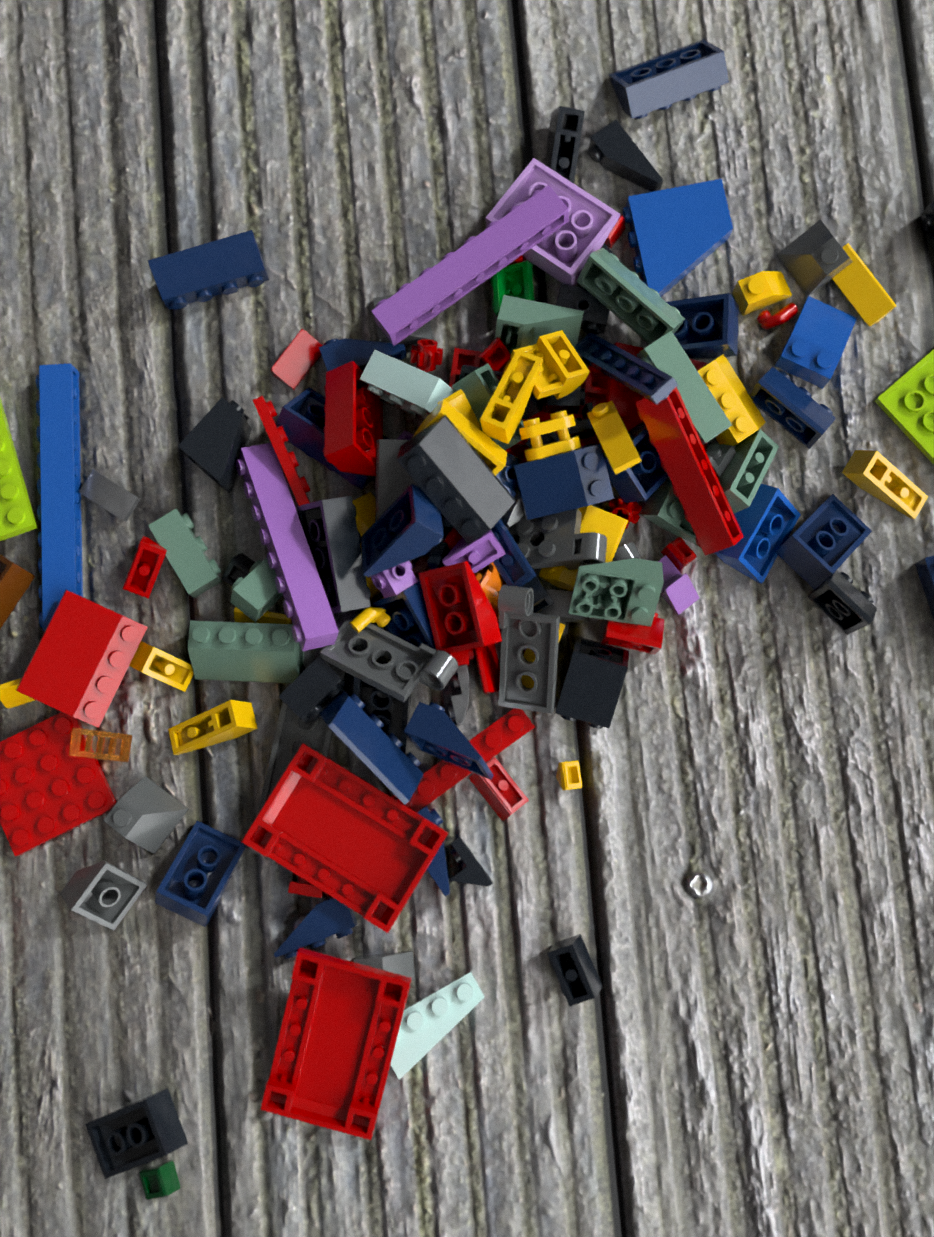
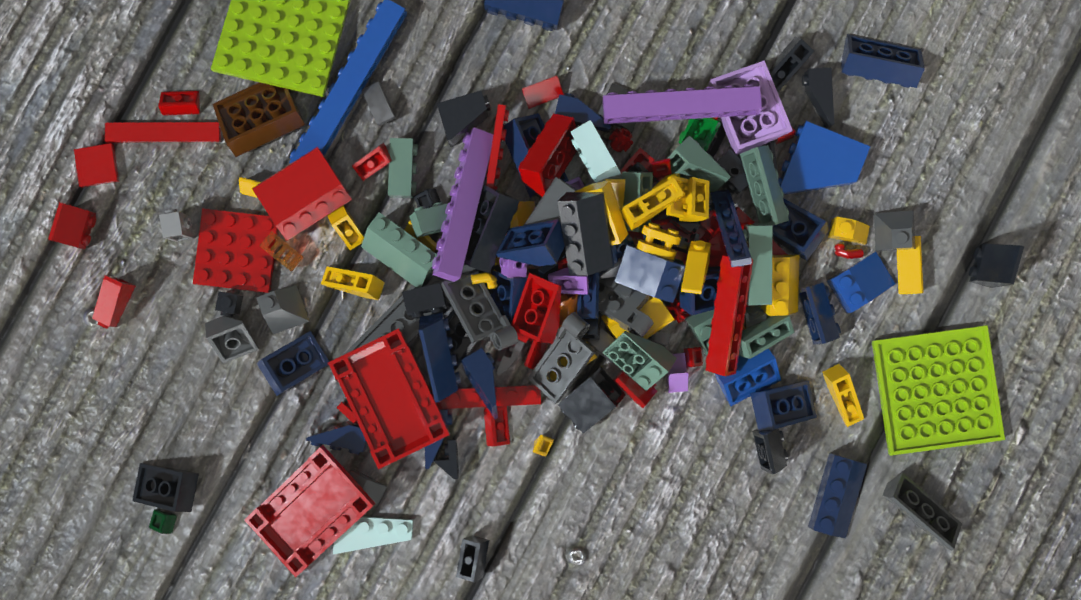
camera: 25 degrees right, 5 degrees up
none -> black brick [215,291,243,317]

